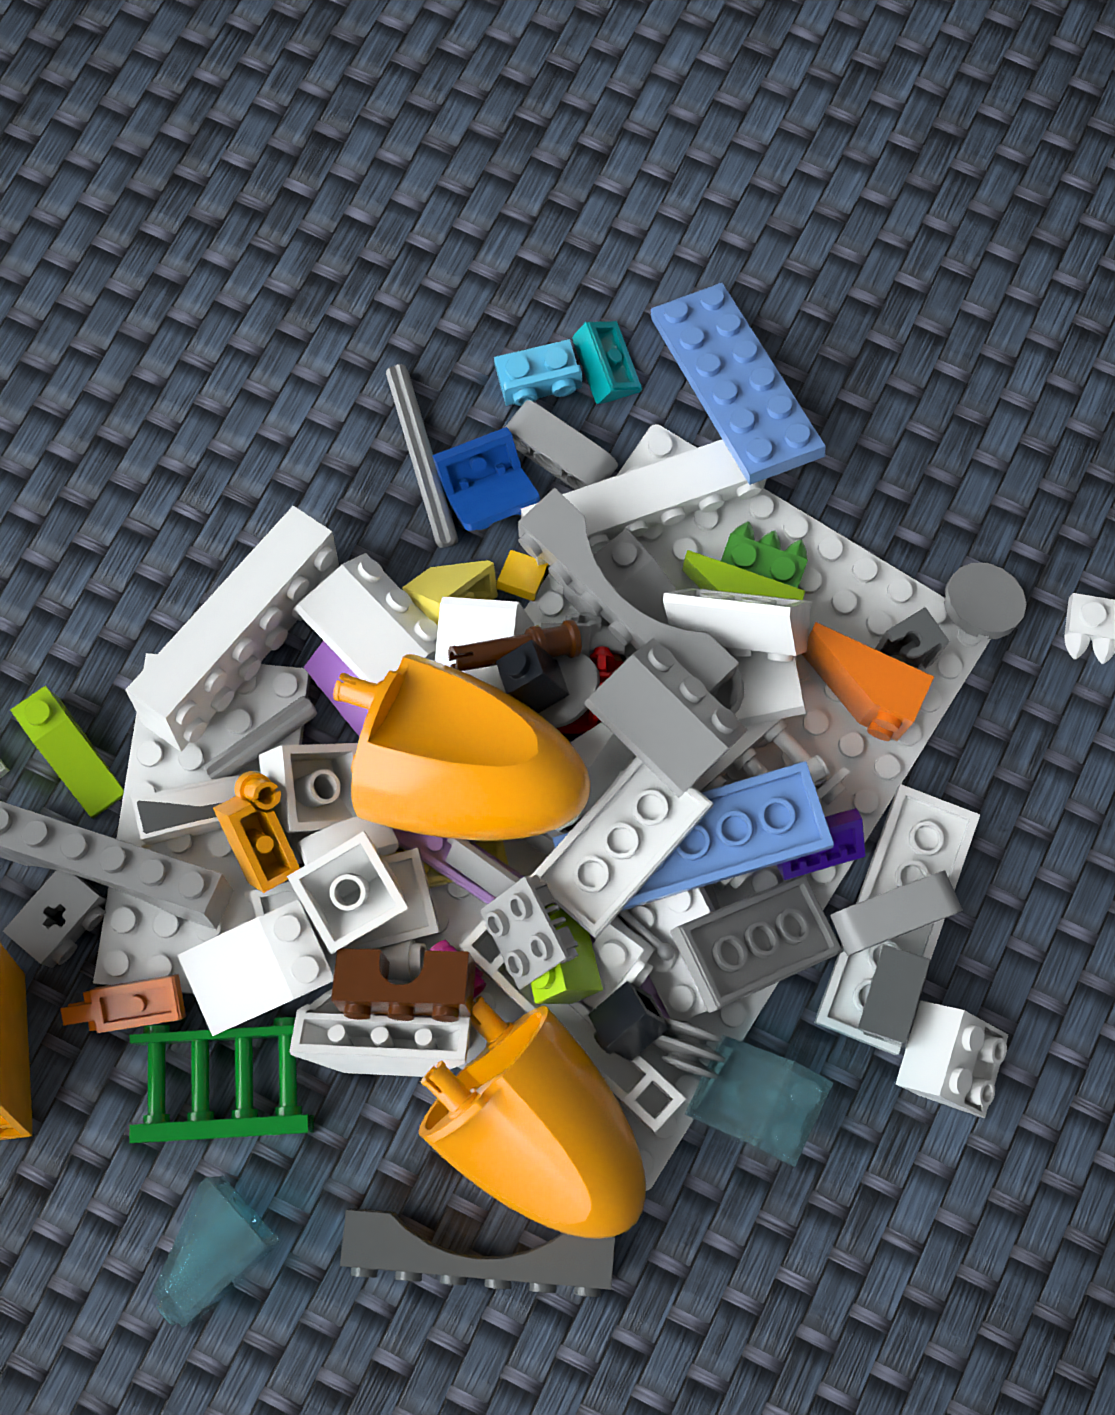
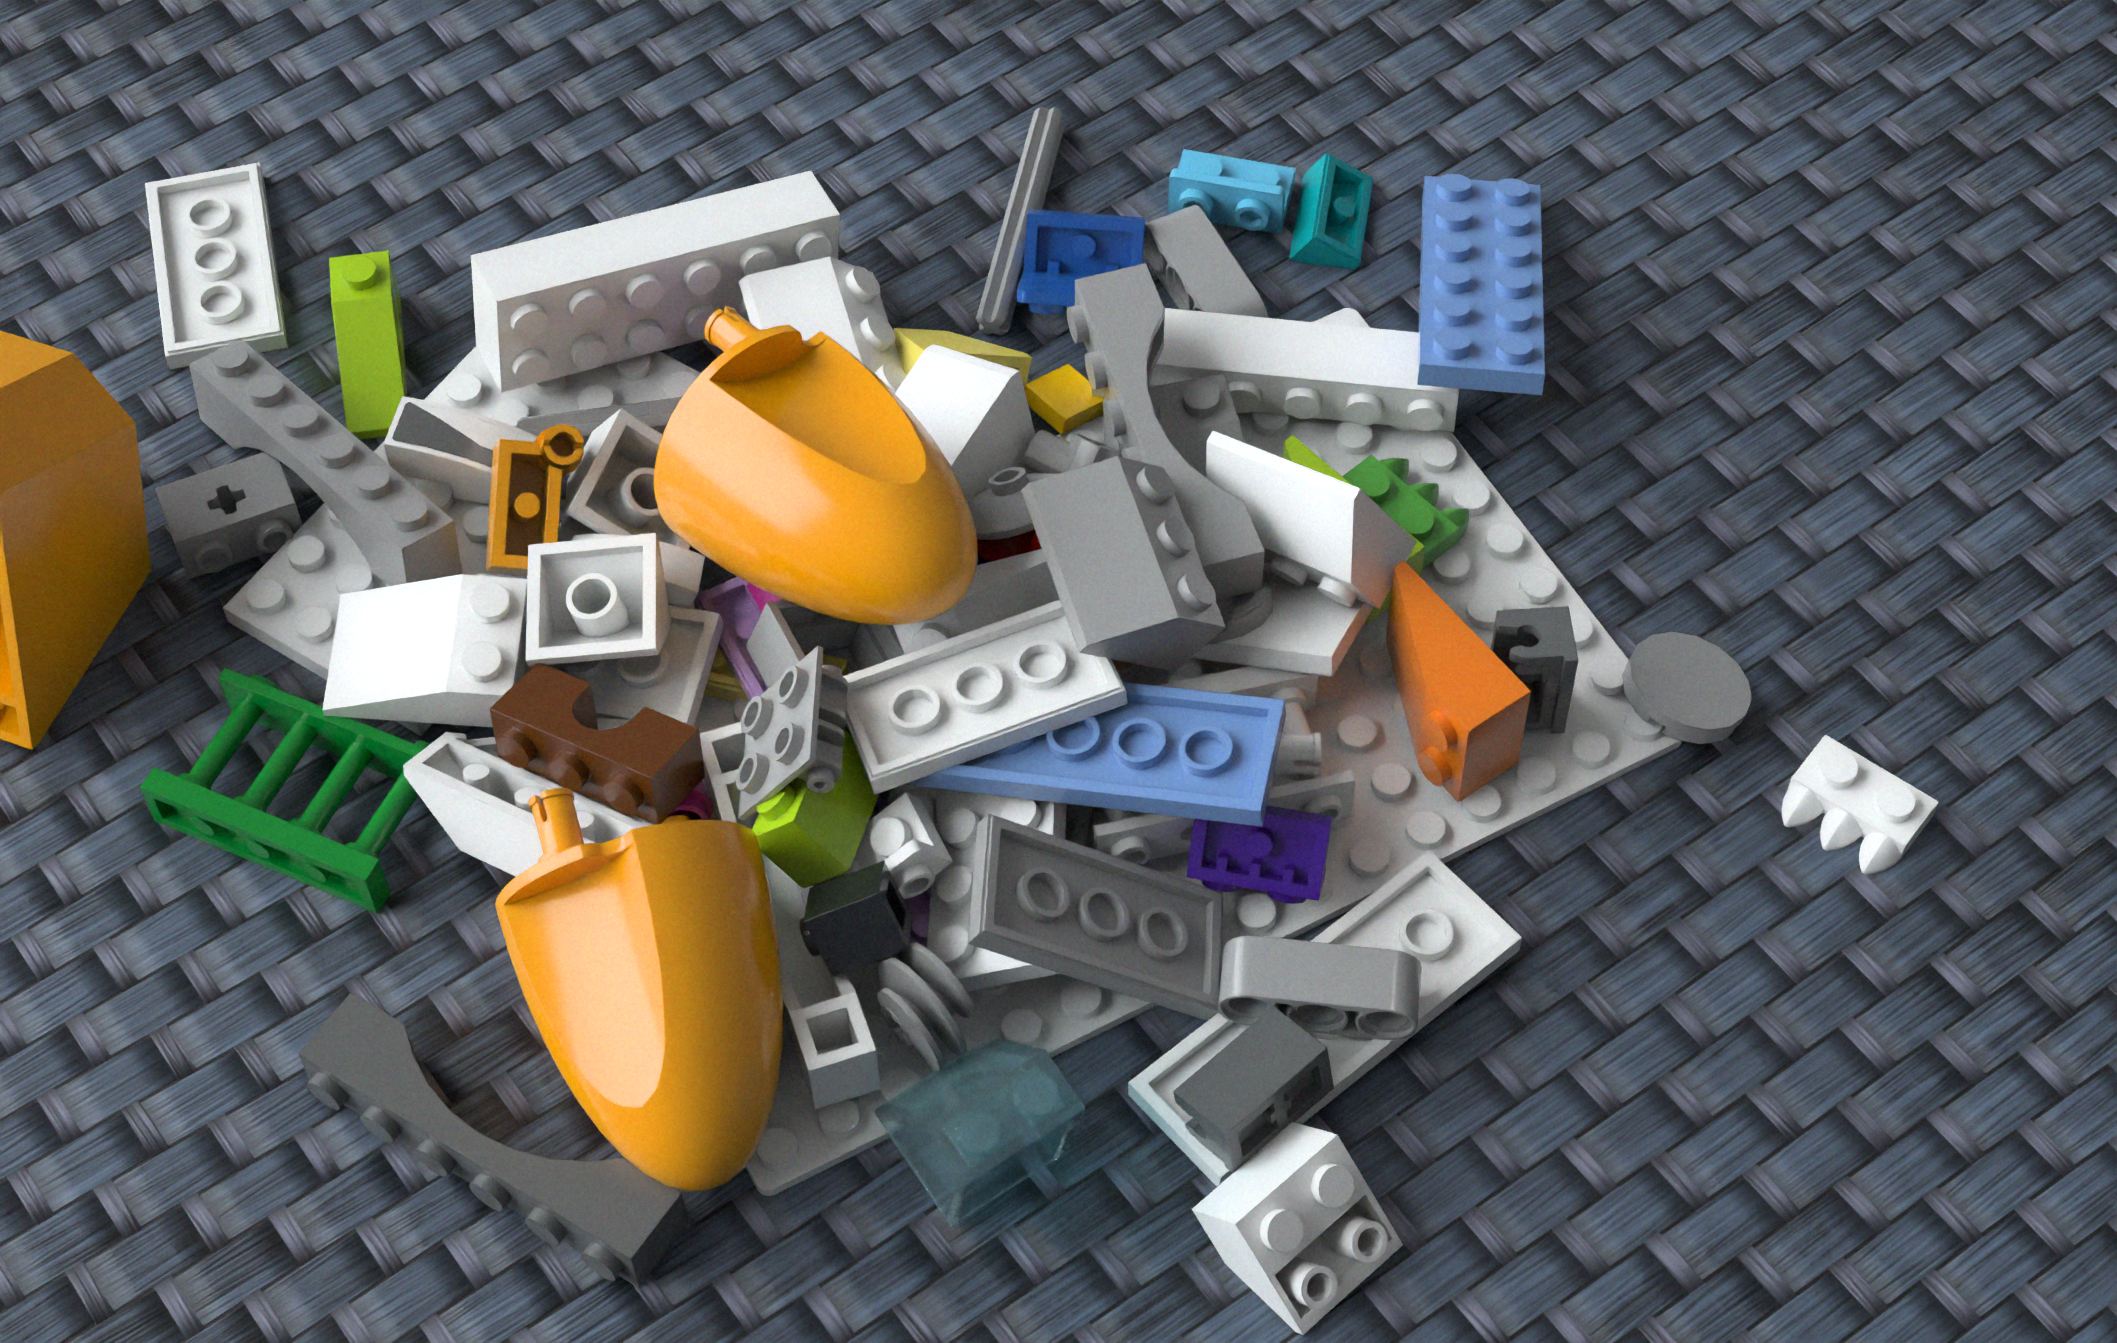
camera: 30 degrees right, 20 degrees down
orange hinge [60,974,186,1033] -> none
clear light blue slope [153,1176,281,1328] -> none
reddish brown pin [448,619,582,671] -> none
black brick [496,639,570,713] -> none
light grey hinge [619,910,675,961] -> none

